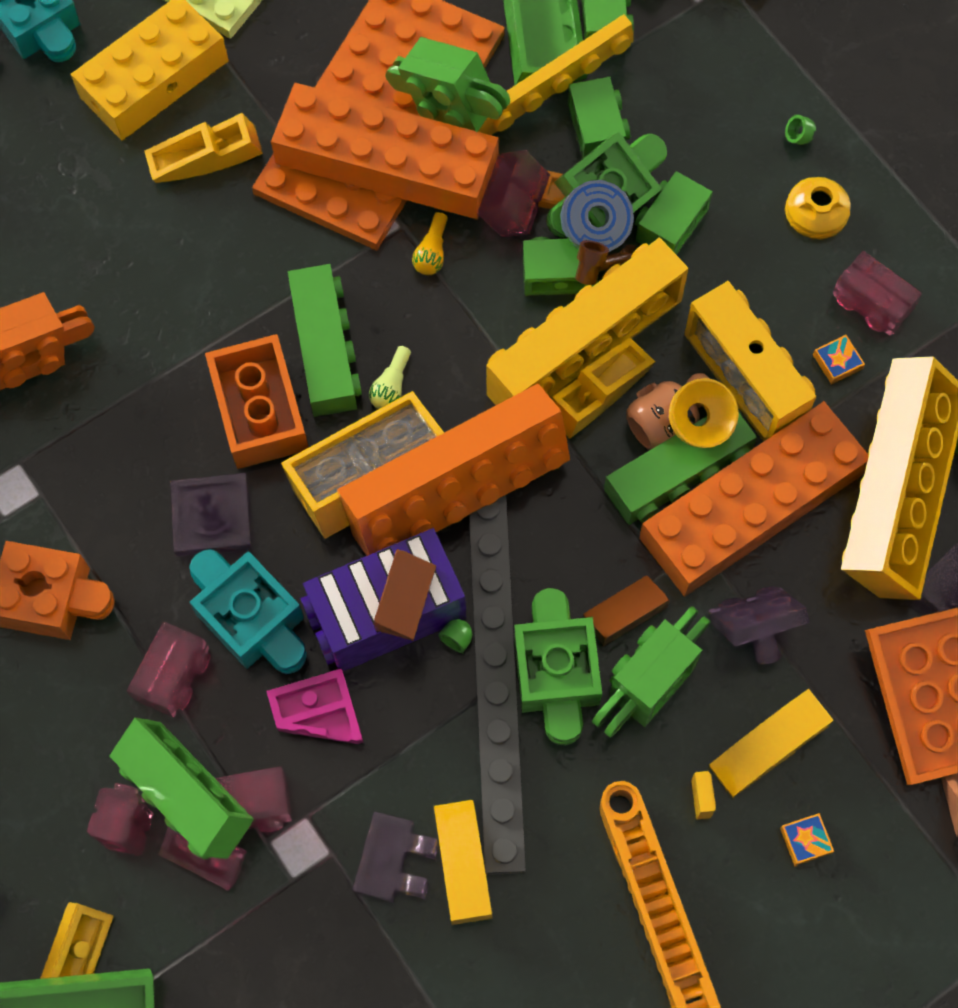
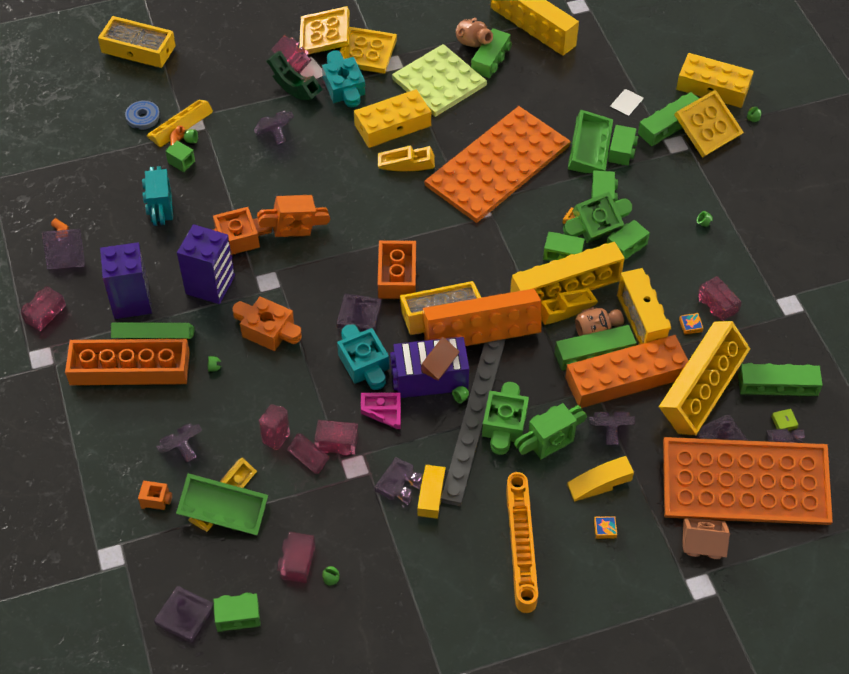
camera: 15 degrees right, 15 degrees down
bright green brick [109,717,254,859] -> none
clear pink brick [127,622,210,717] -> none
orange brick [271,83,499,219] -> none
bright green brick [287,264,362,417] -> none
yellowish green piece [368,346,411,409] -> none
bright green brick [385,37,511,132] -> none
yellow piece [412,212,448,275] -> none
clear pink piece [477,150,550,237] -> none
yellow plate [478,14,634,135] -> none
sand blue tile [560,180,634,252] -> none
reddish brown brick [575,240,636,285] -> none
dark orange slope [583,575,670,647] -> none
yellow piece [669,378,739,448] -> none
yellow tile [691,771,716,820] -> none
yellow piece [785,177,851,239] -> none

